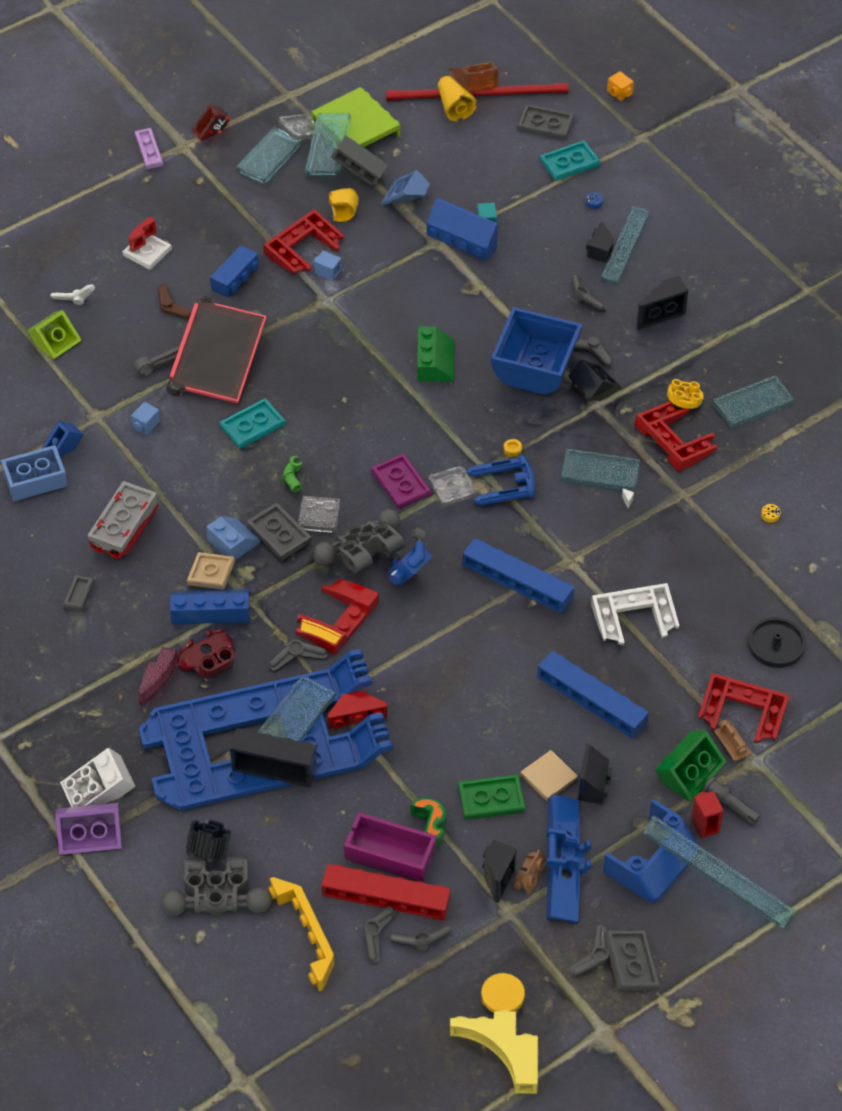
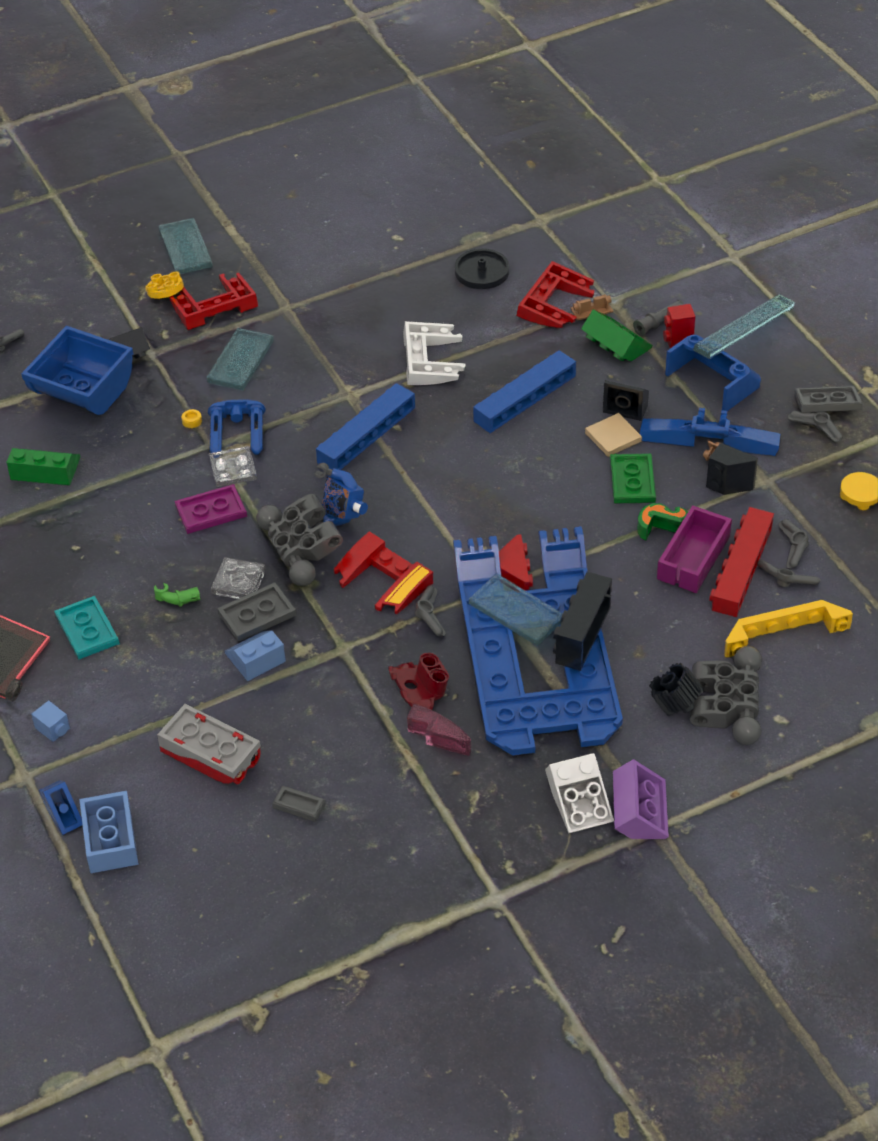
camera: 80 degrees left, 5 degrees down
blue slope [170,589,250,625] -> none
tan tile [187,552,235,590] -> none
white piece [622,489,634,508] -> none
black slope [636,276,689,330] -> none
yellow tile [761,504,781,523] -> none

